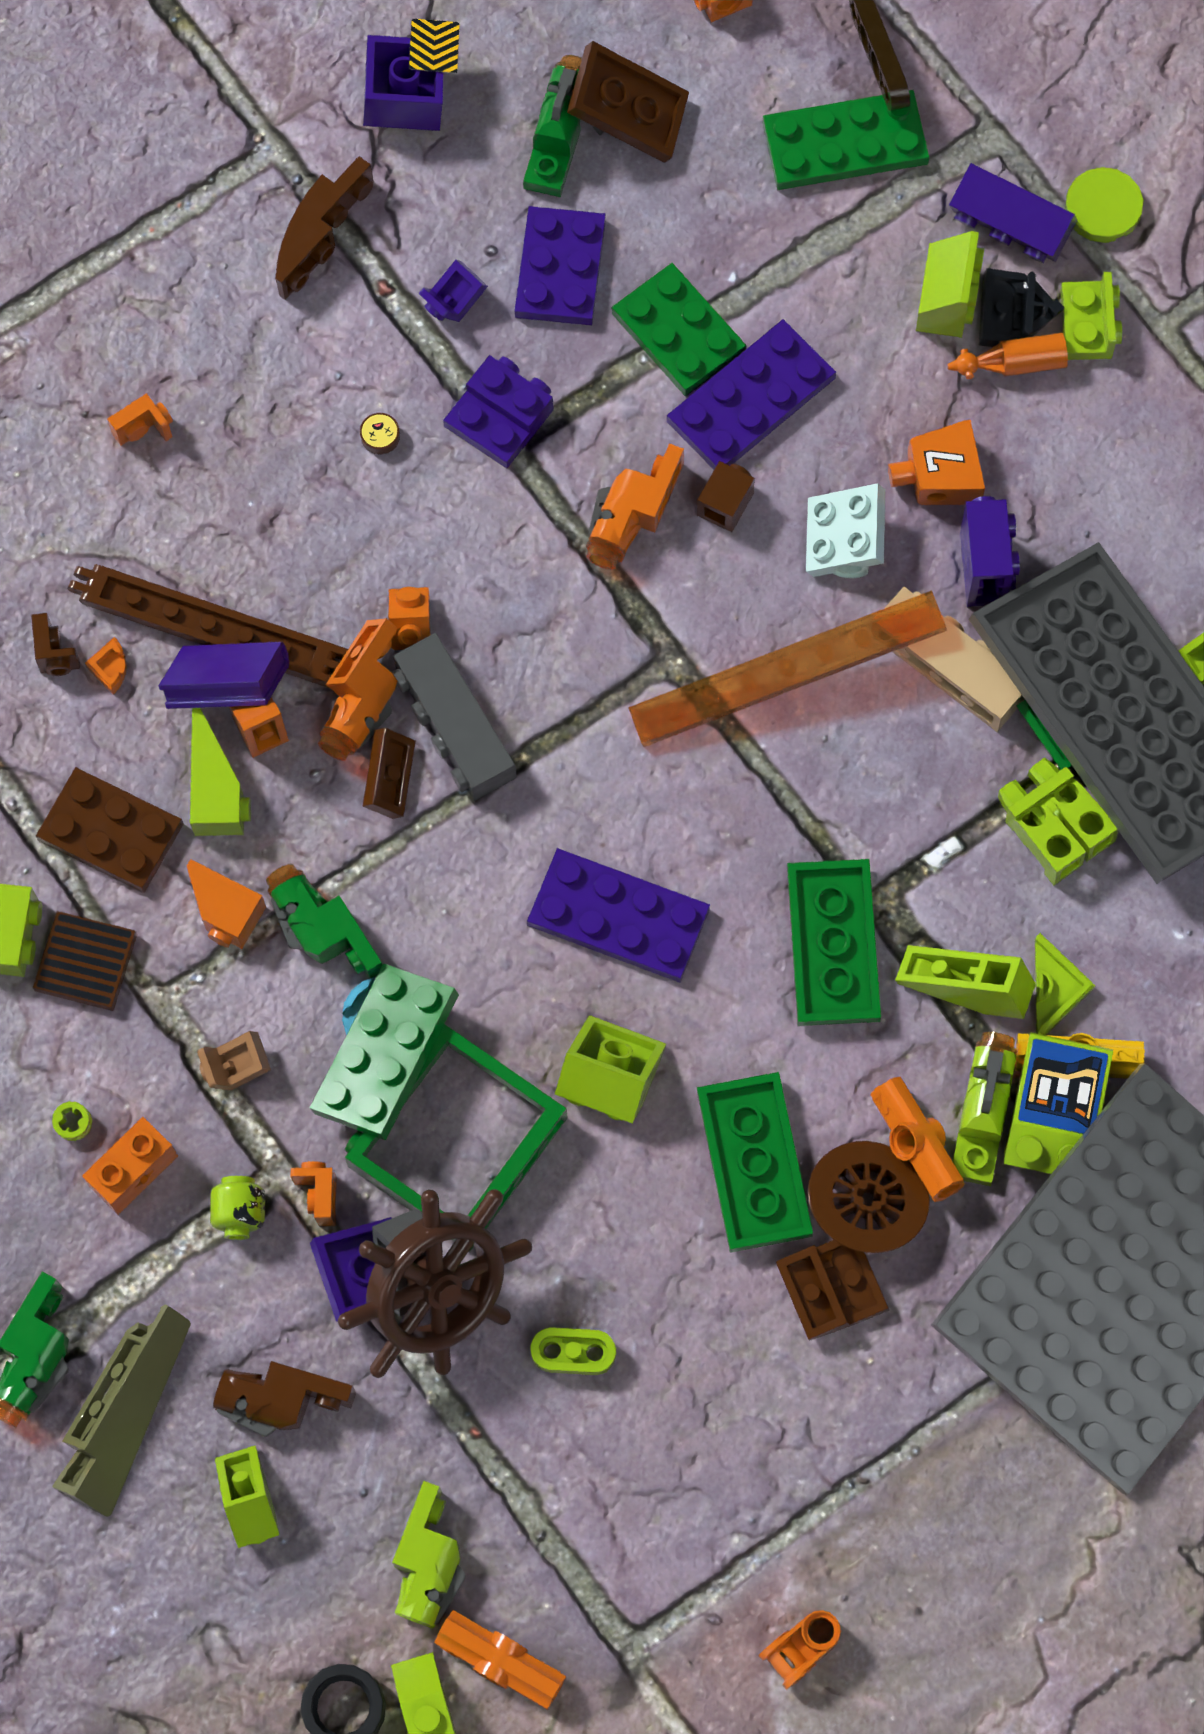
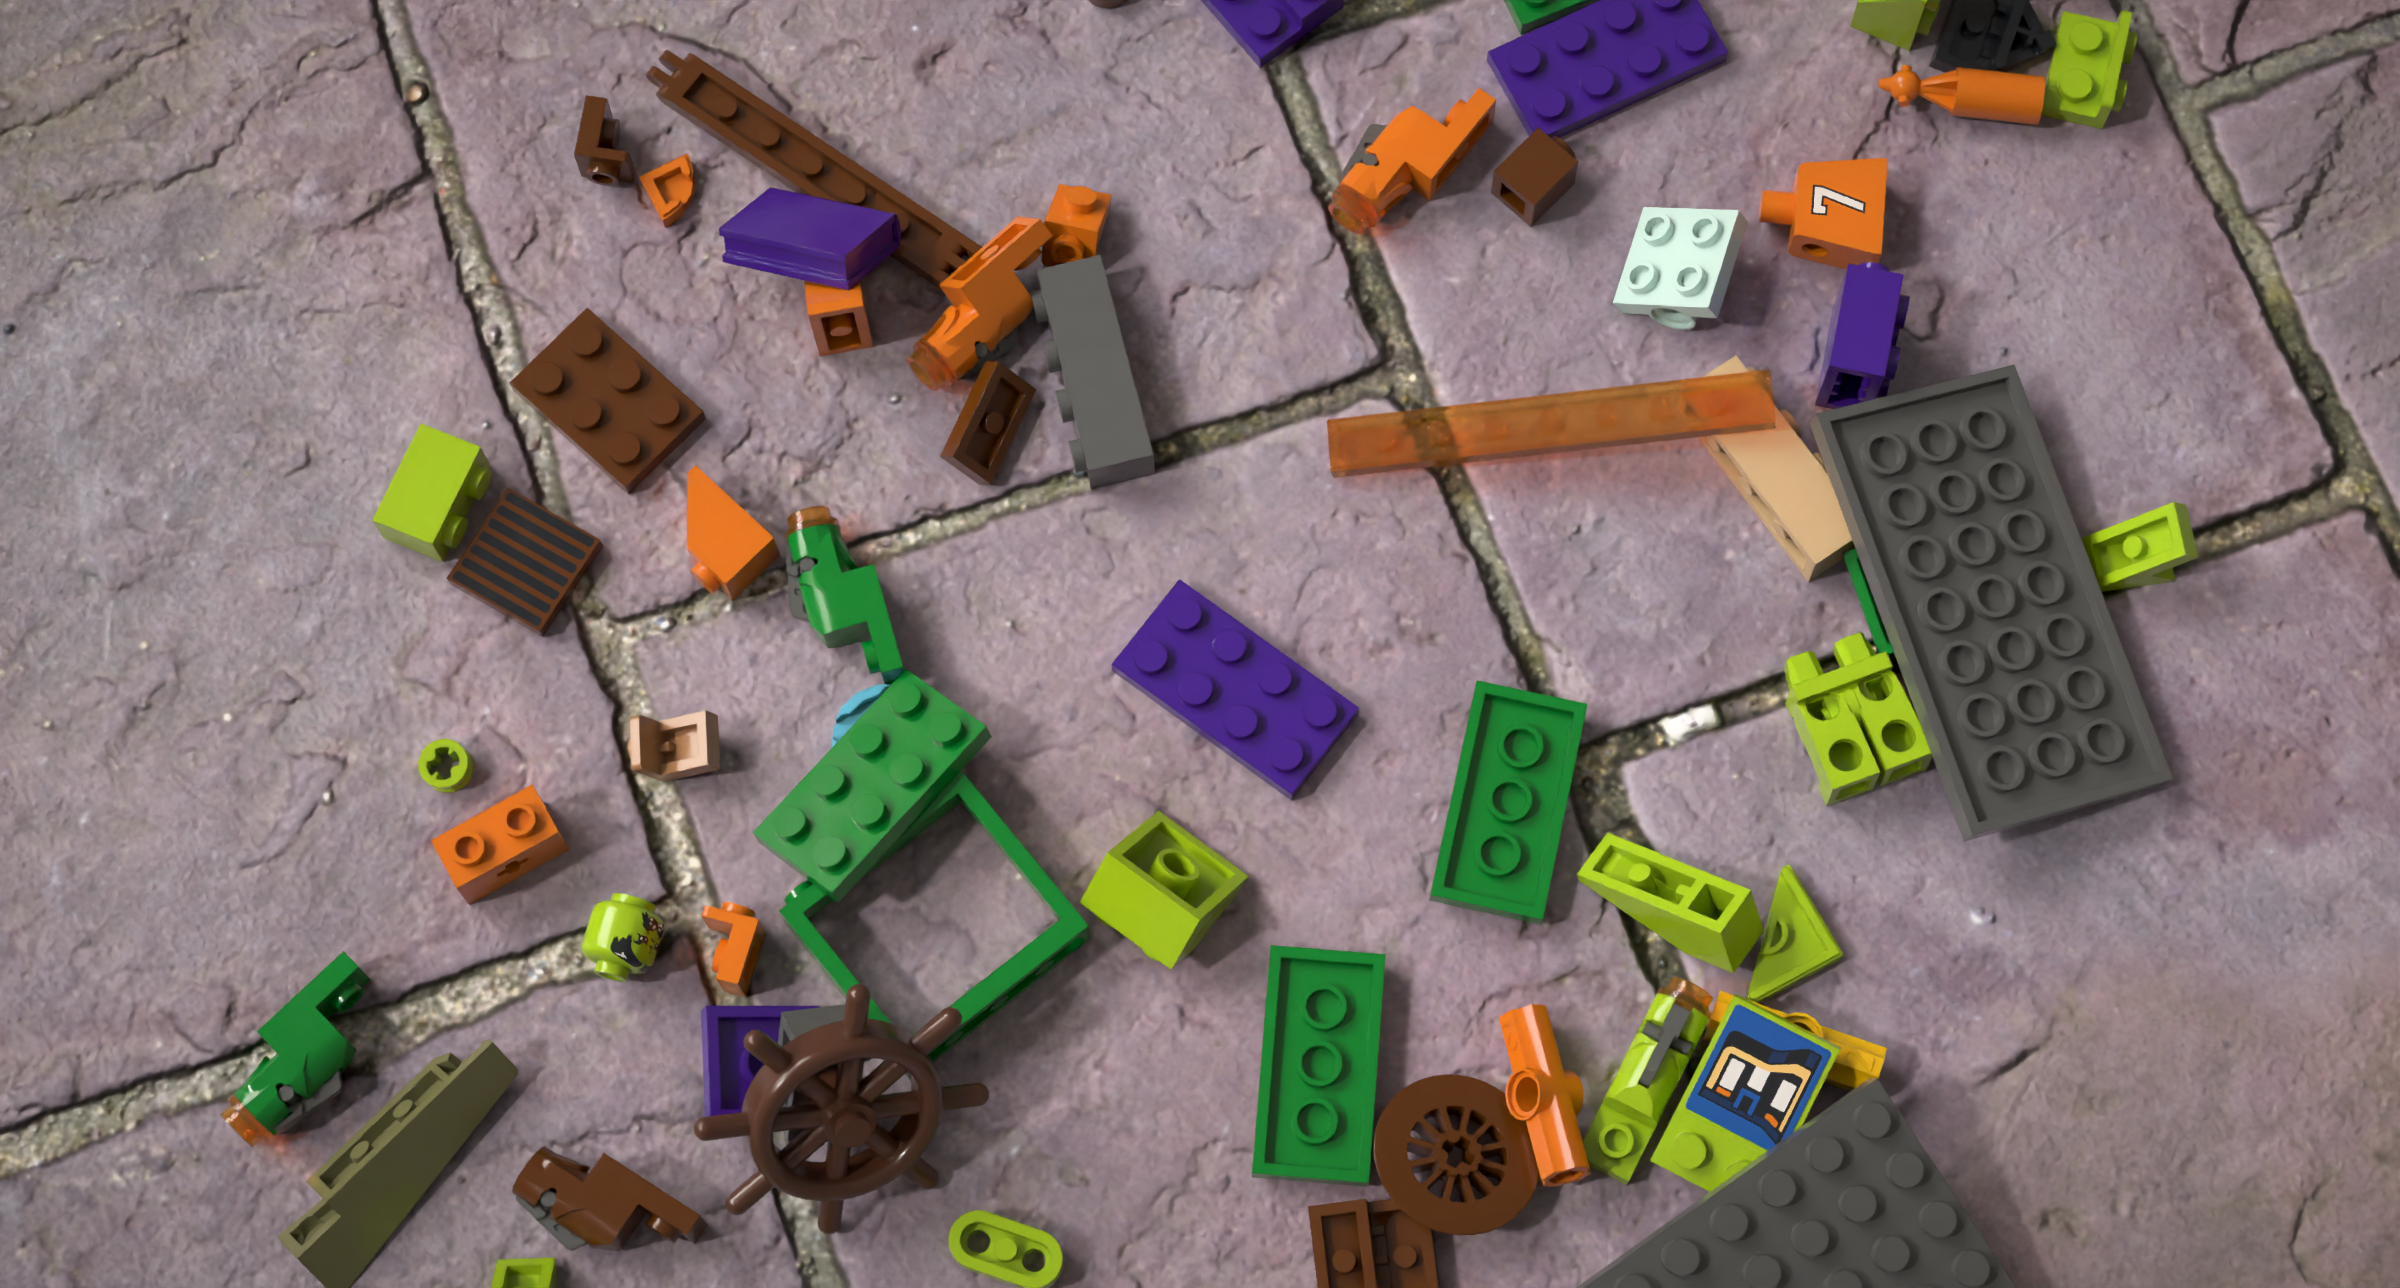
camera: 15 degrees right, 0 degrees up
lime slope [190,708,251,836] -> none

